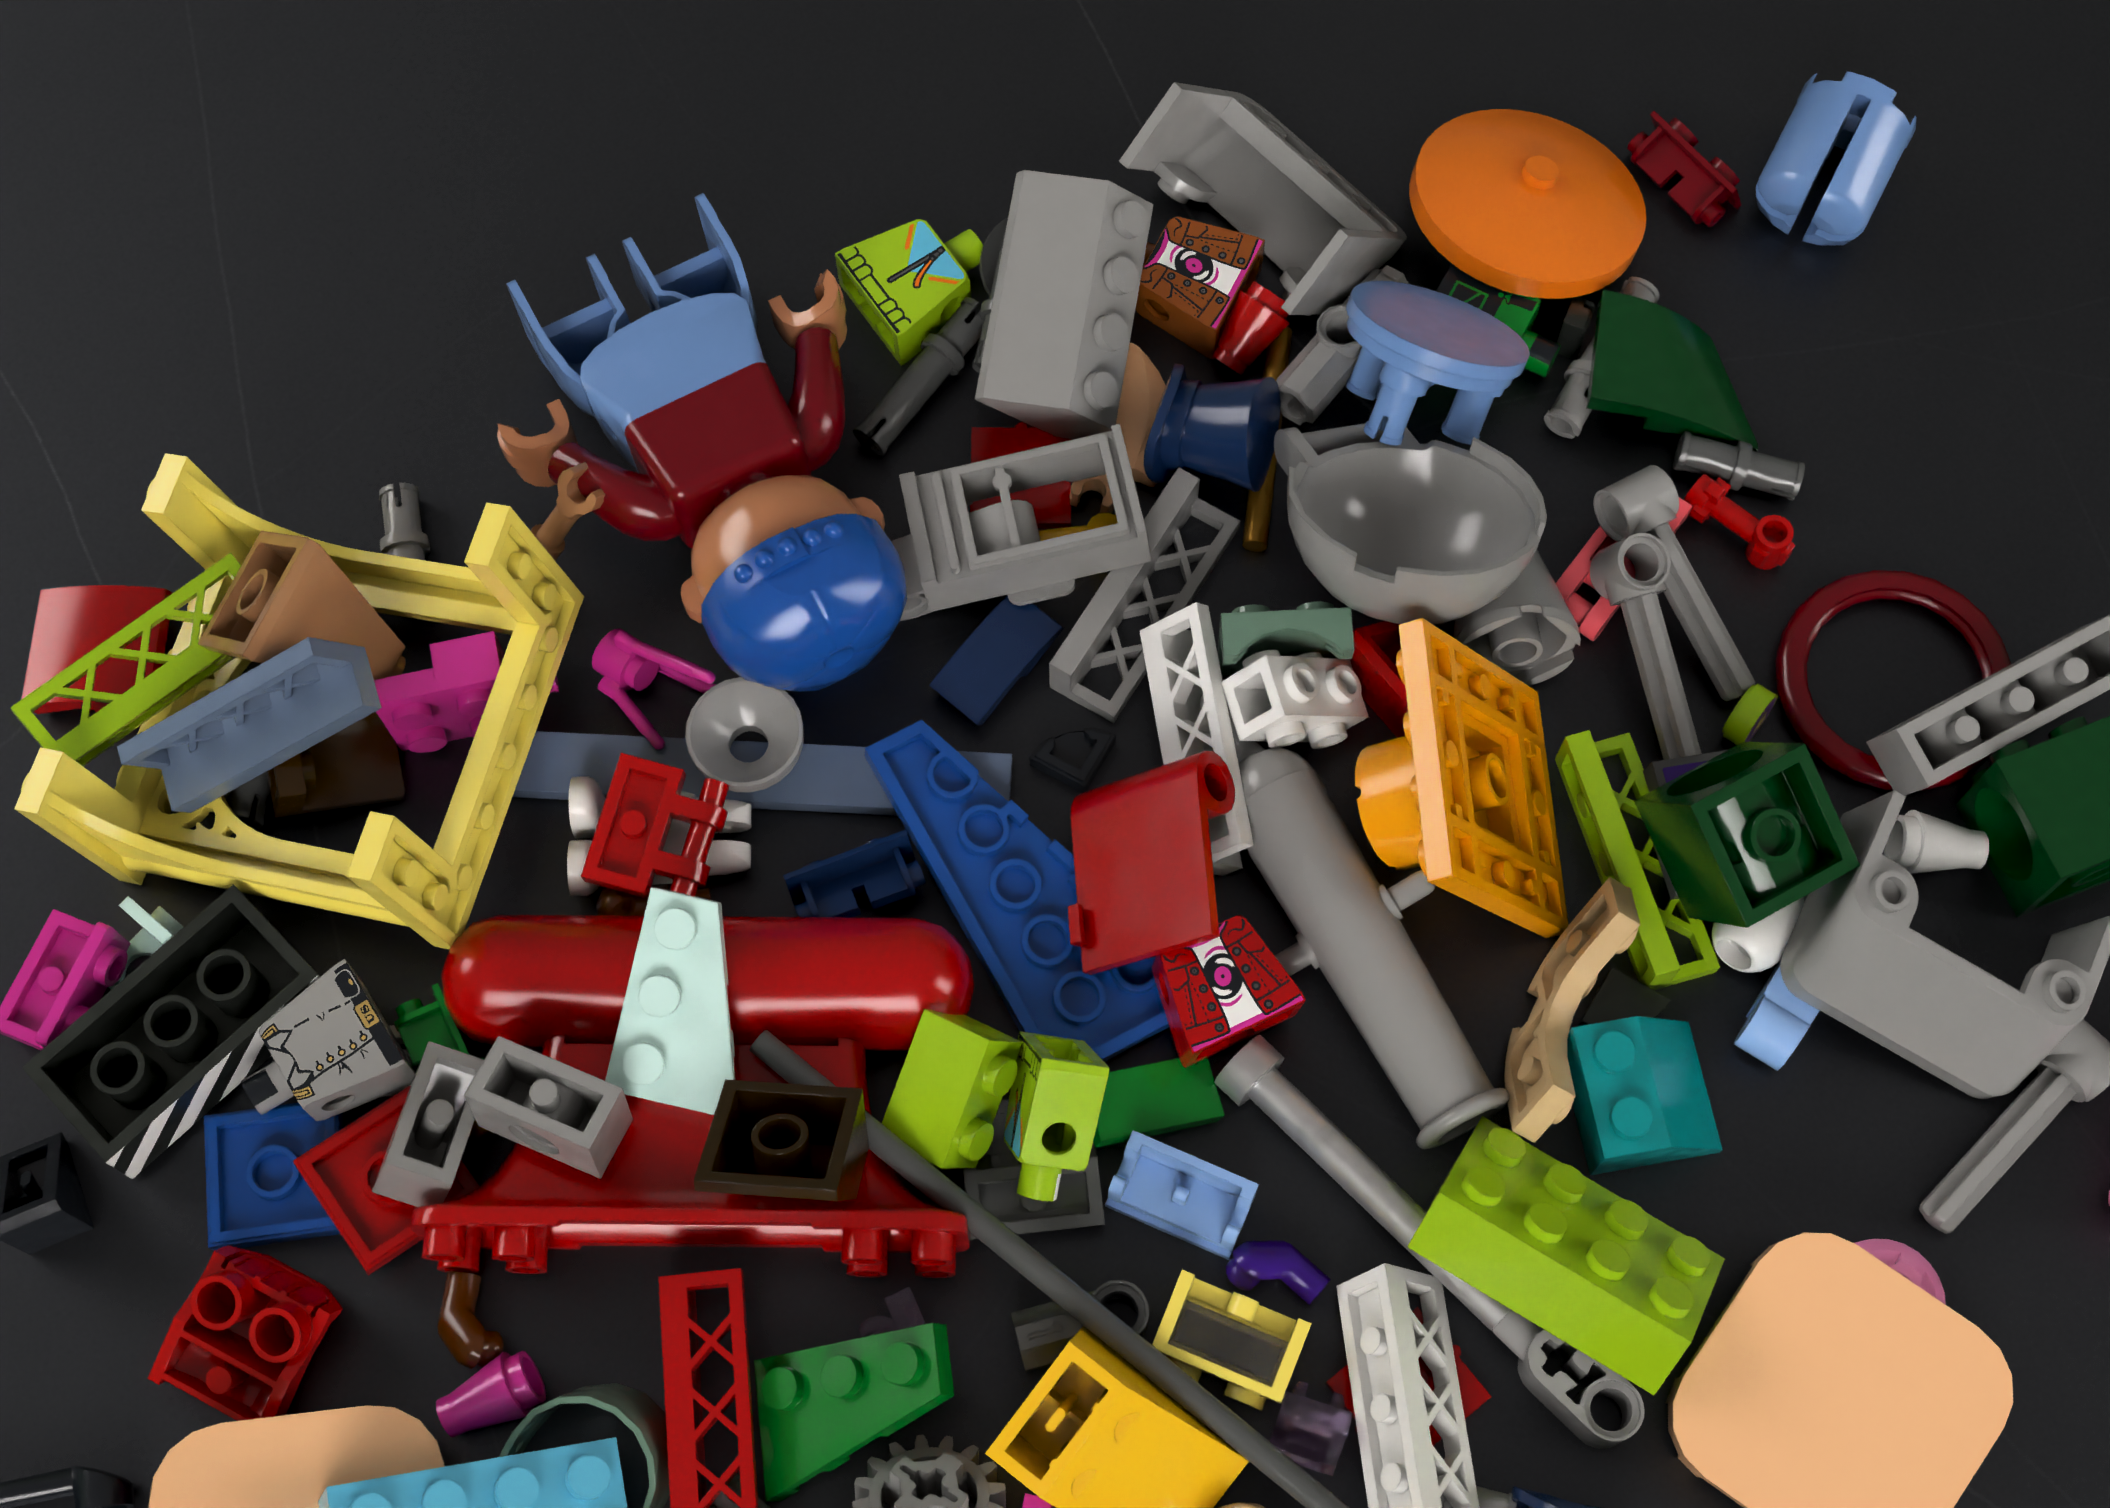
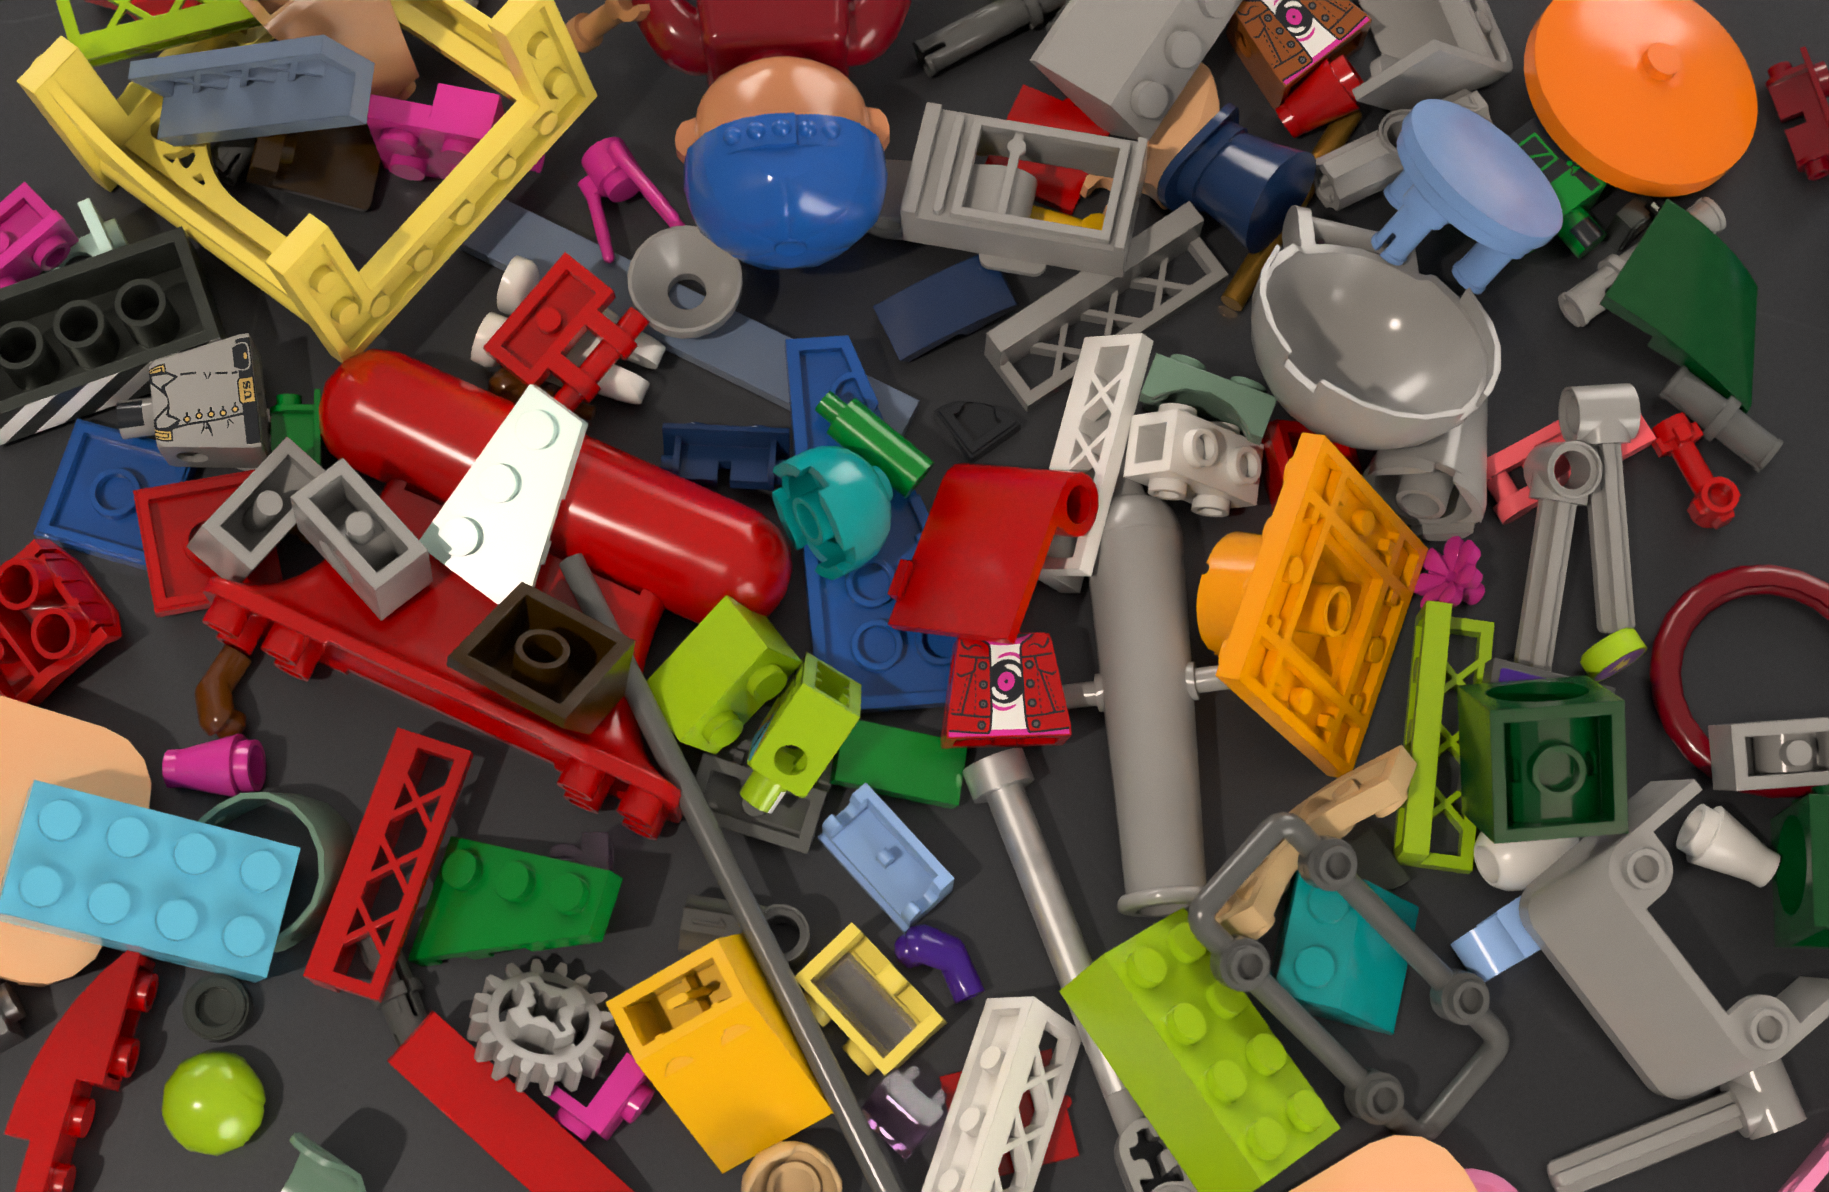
camera: 20 degrees right, 5 degrees up
none -> teal cylinder [772,446,893,581]
none -> green cylinder [815,391,935,498]
none -> dark grey bar [1188,812,1510,1142]
none -> dark pink plant [1414,536,1485,609]

